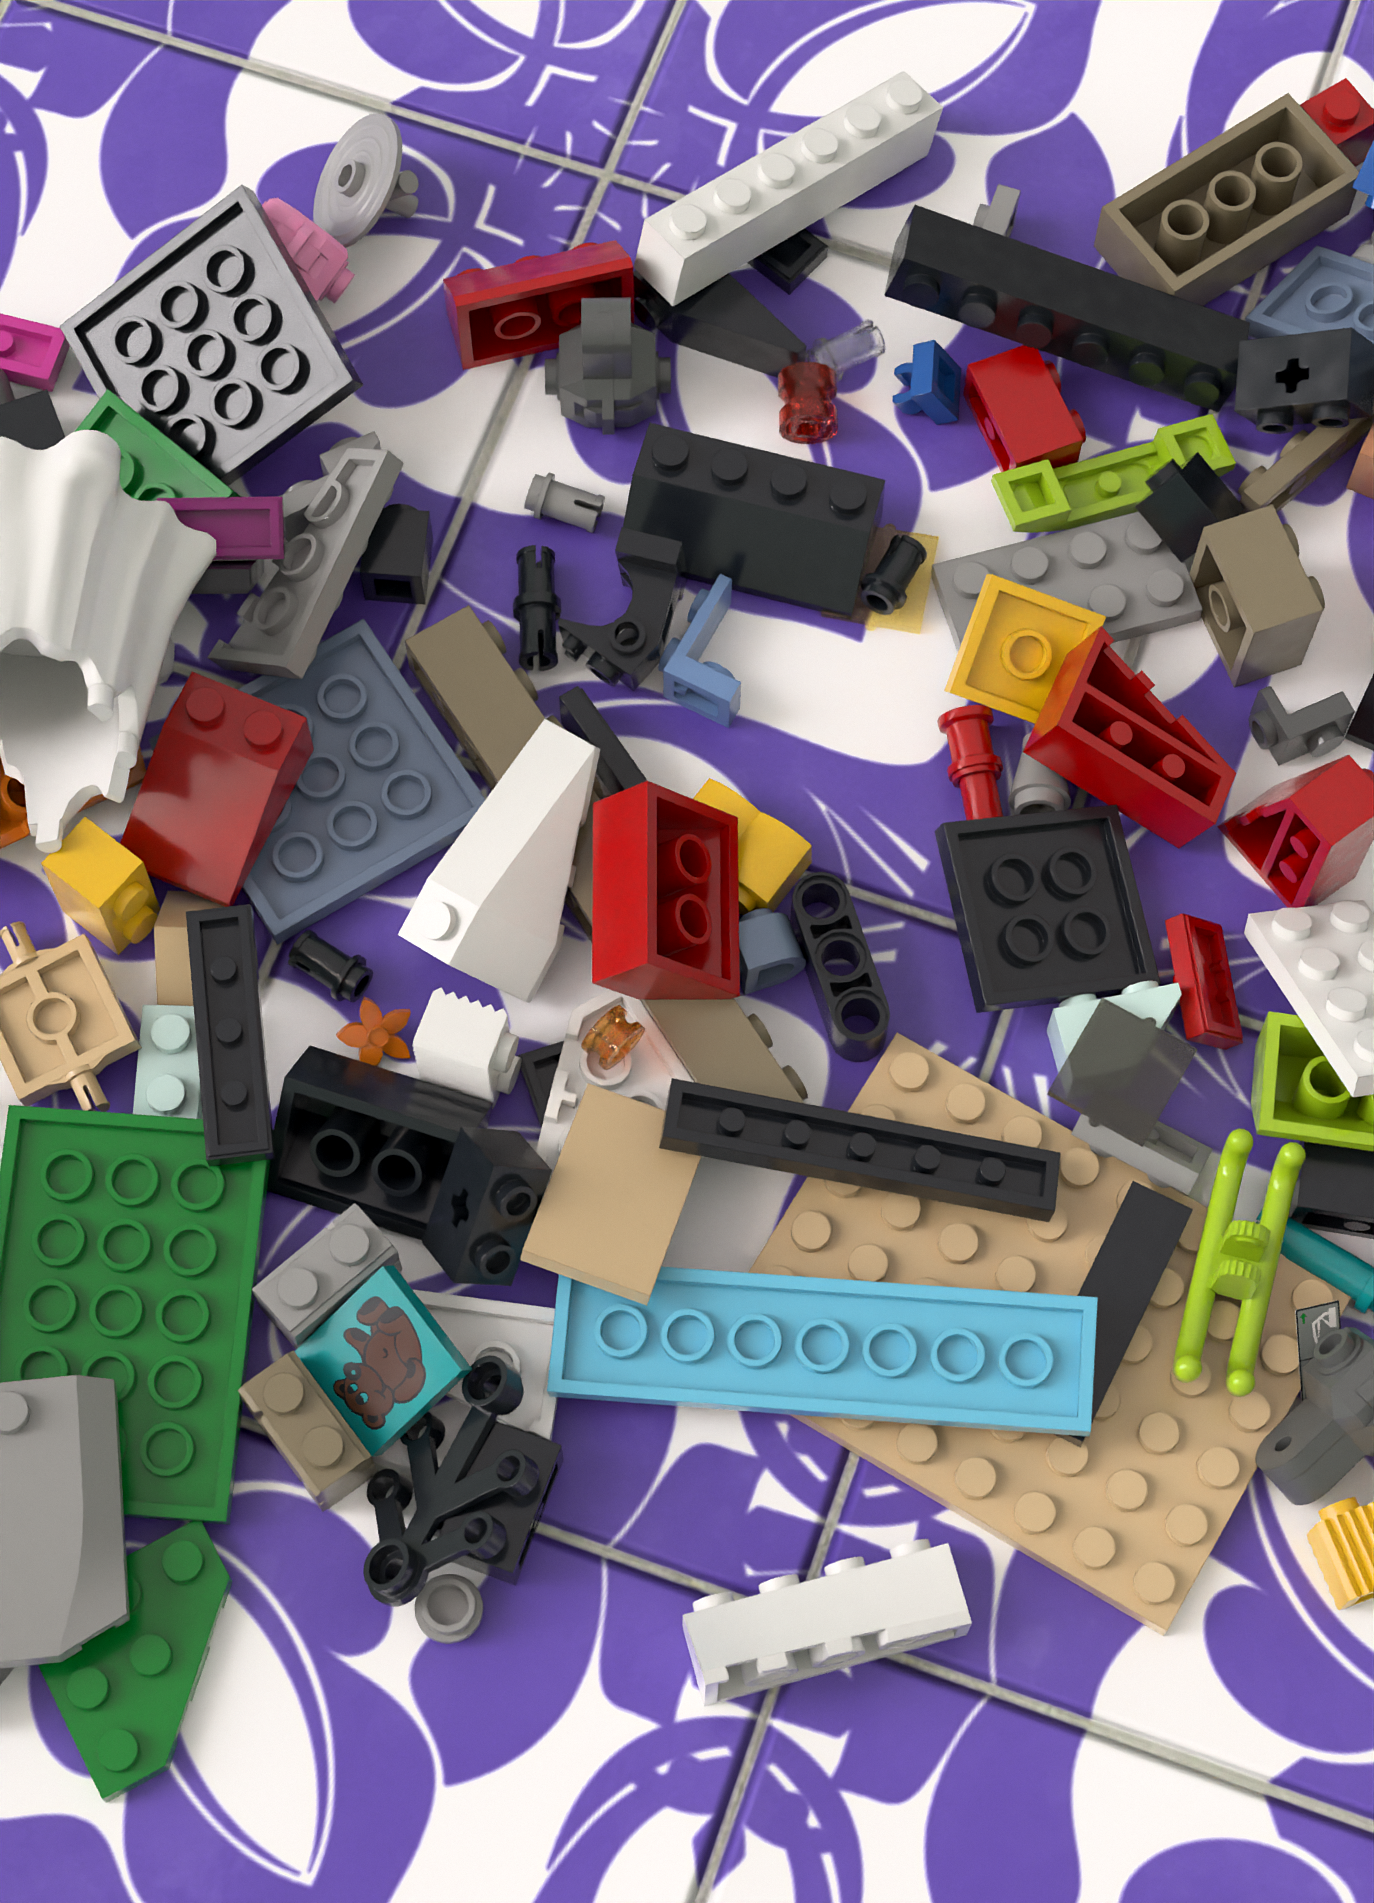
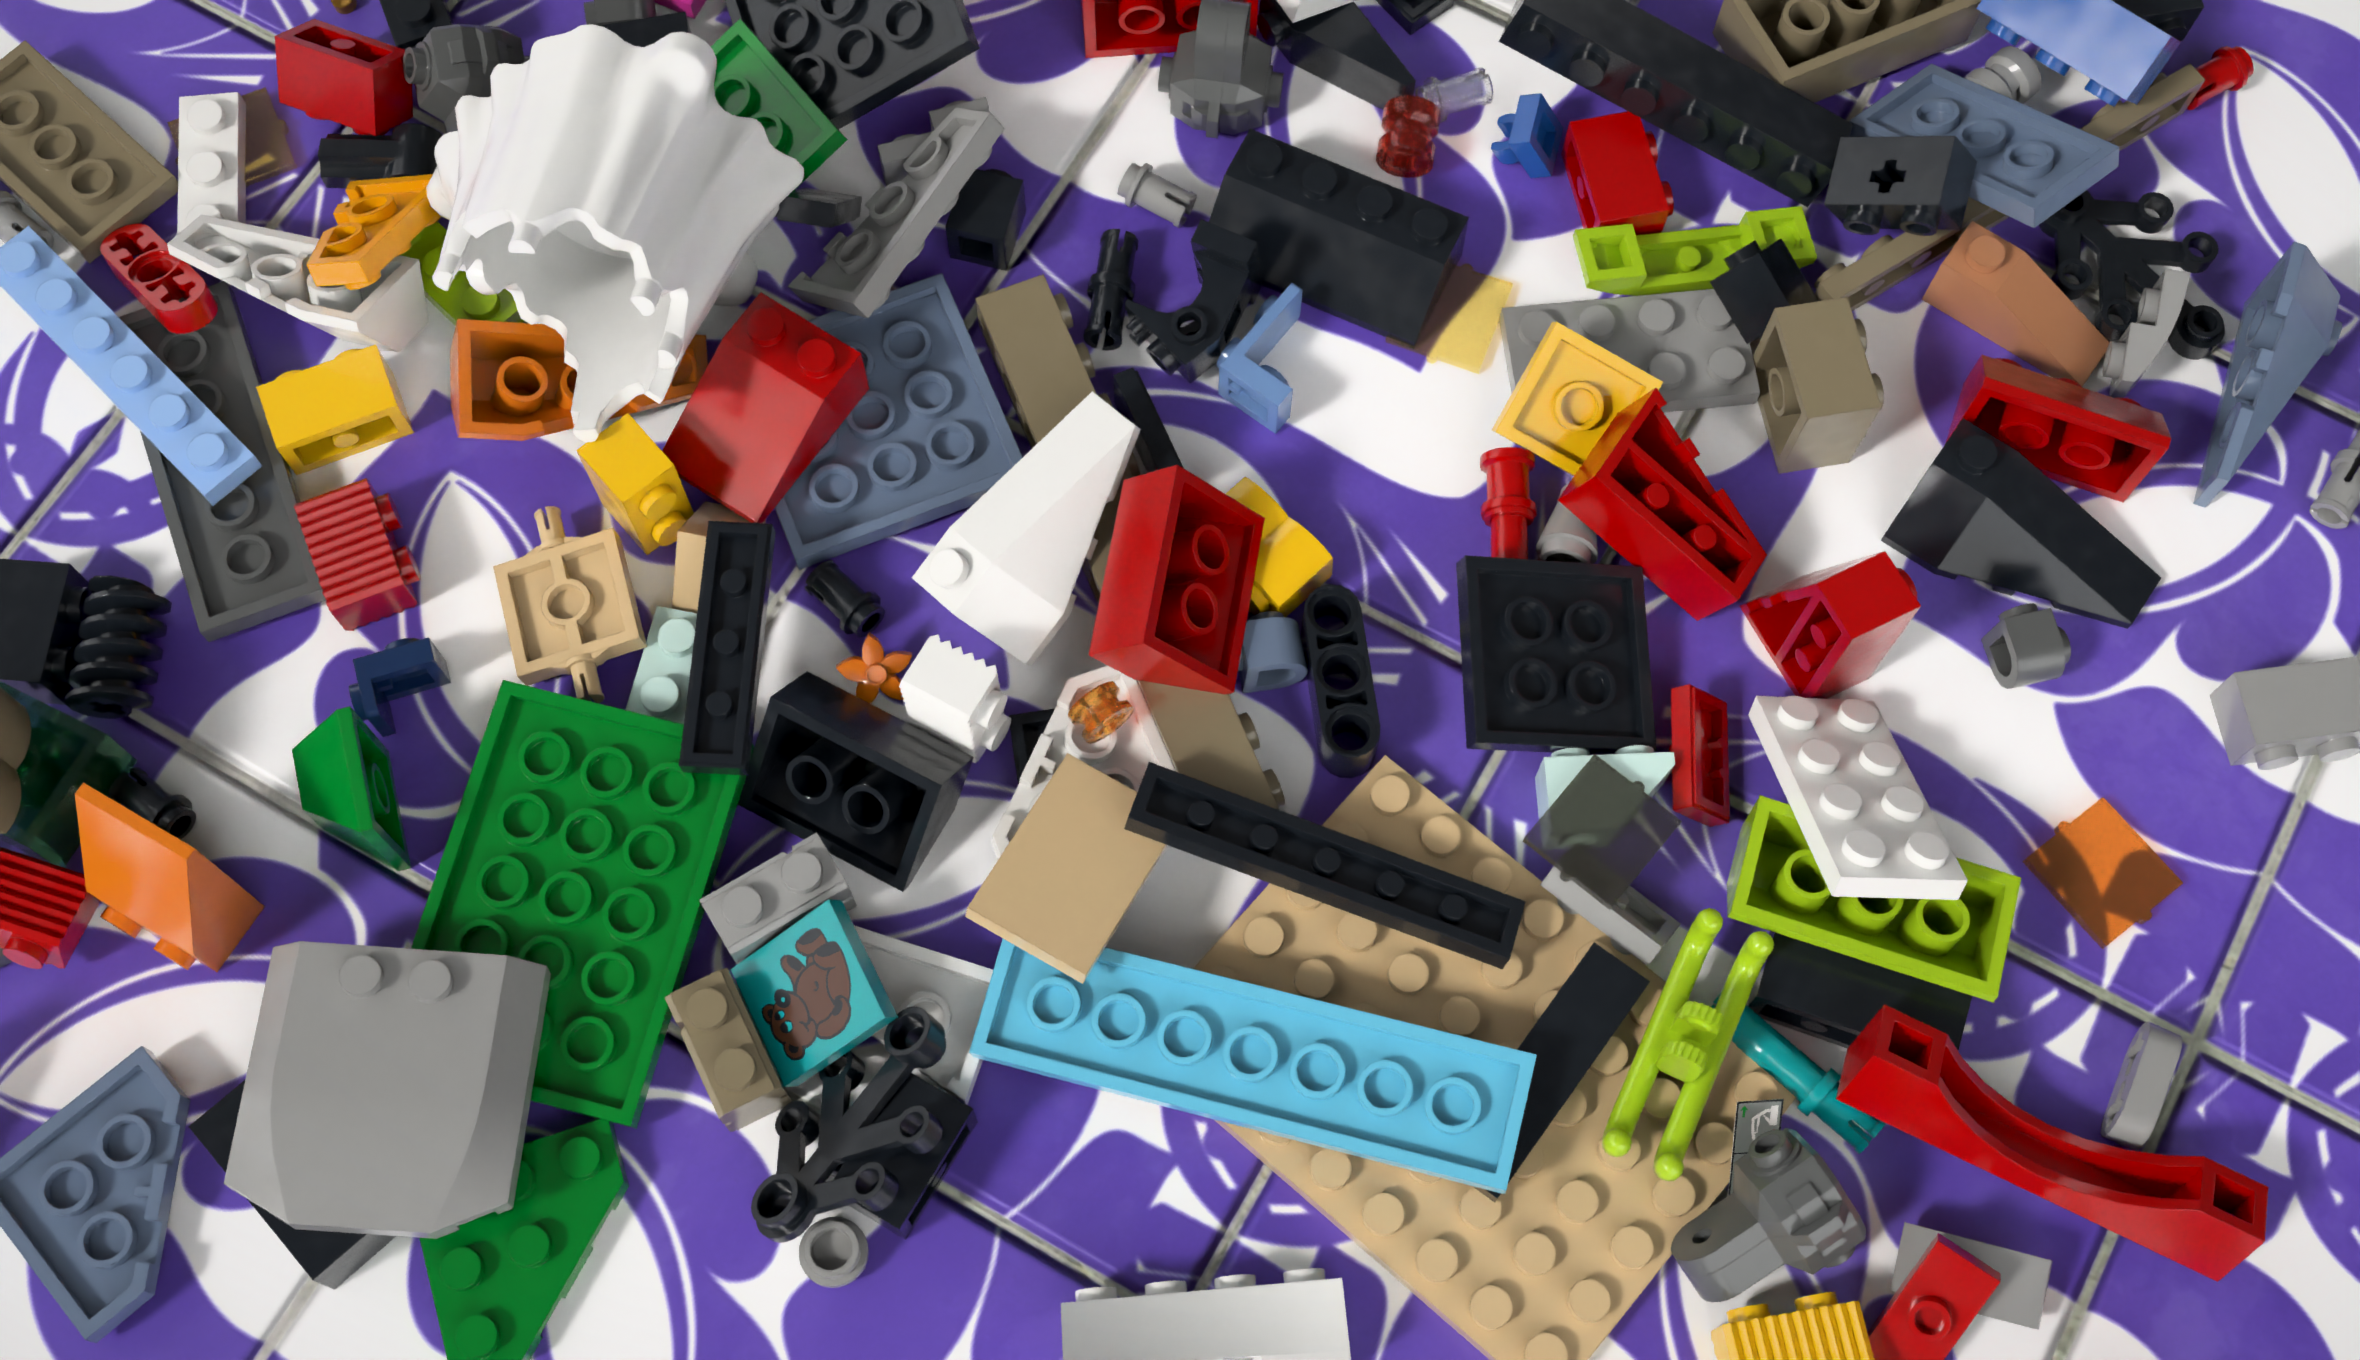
camera: 10 degrees right, 0 degrees up
magenta tile [157,496,285,560] -> none
black brick [422,1127,552,1286] -> none
black pin [860,535,927,615] -> none
dark grey bracket [1249,686,1355,766] -> none

